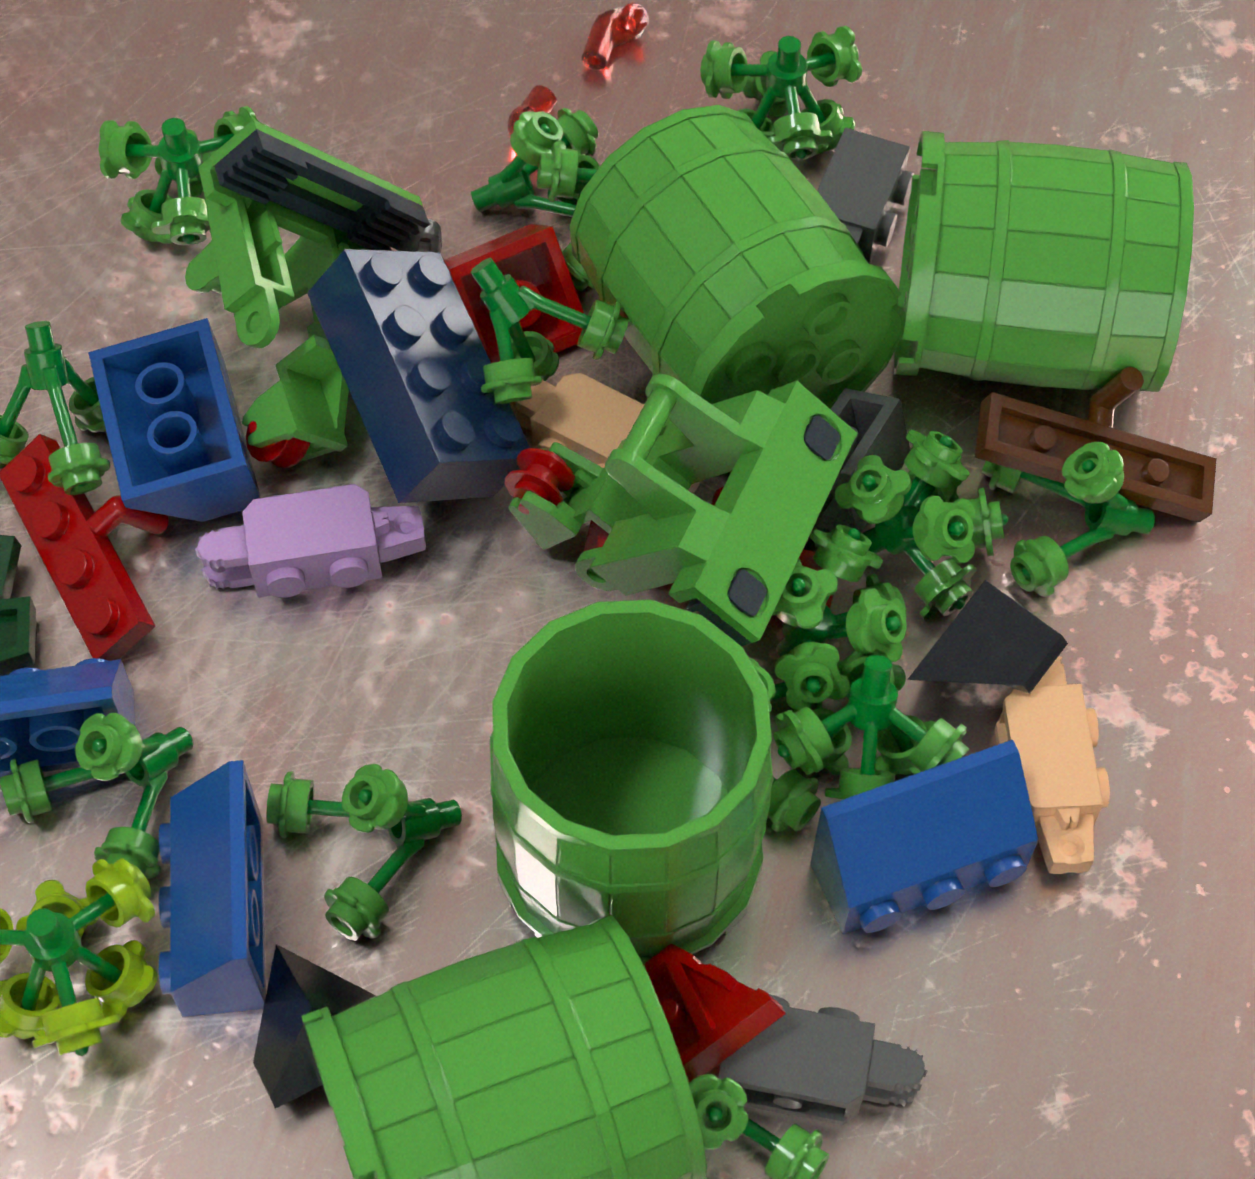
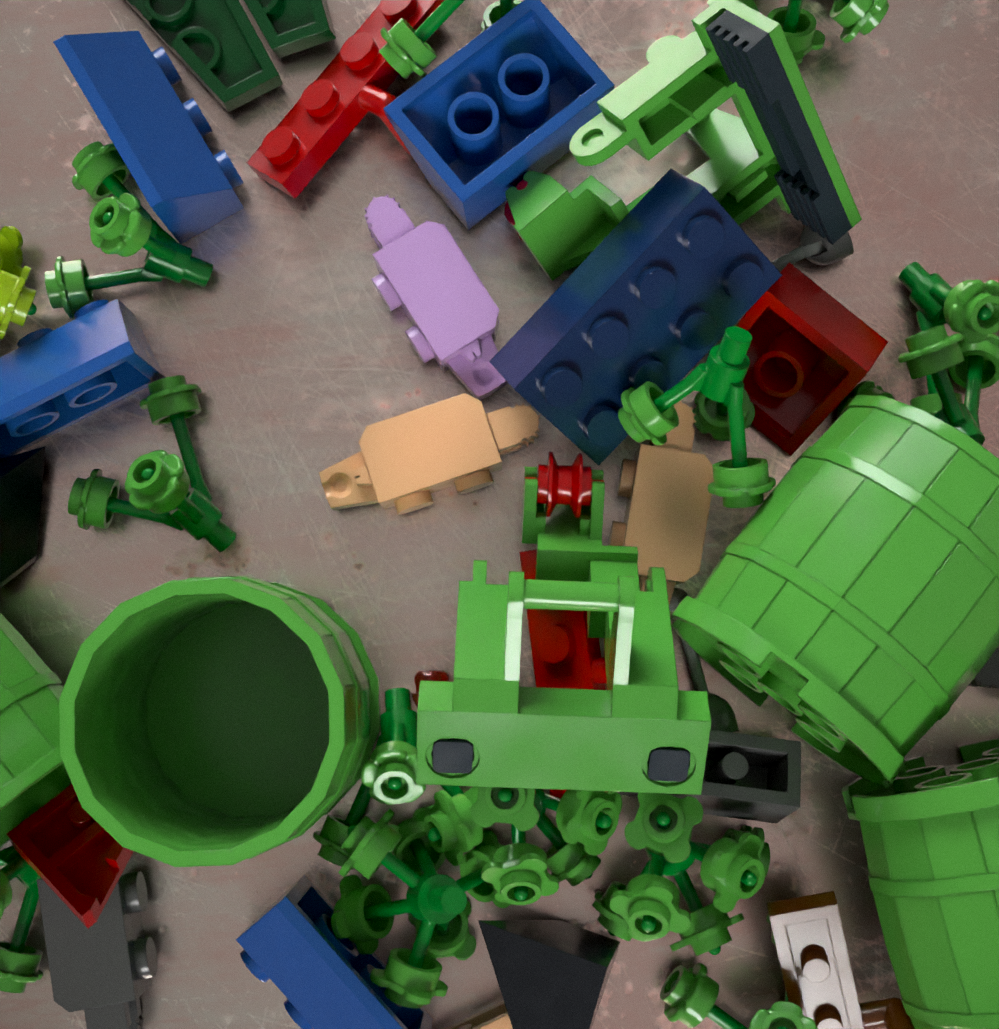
camera: 70 degrees right, 25 degrees up
none -> light nougat hinge [319,393,540,515]

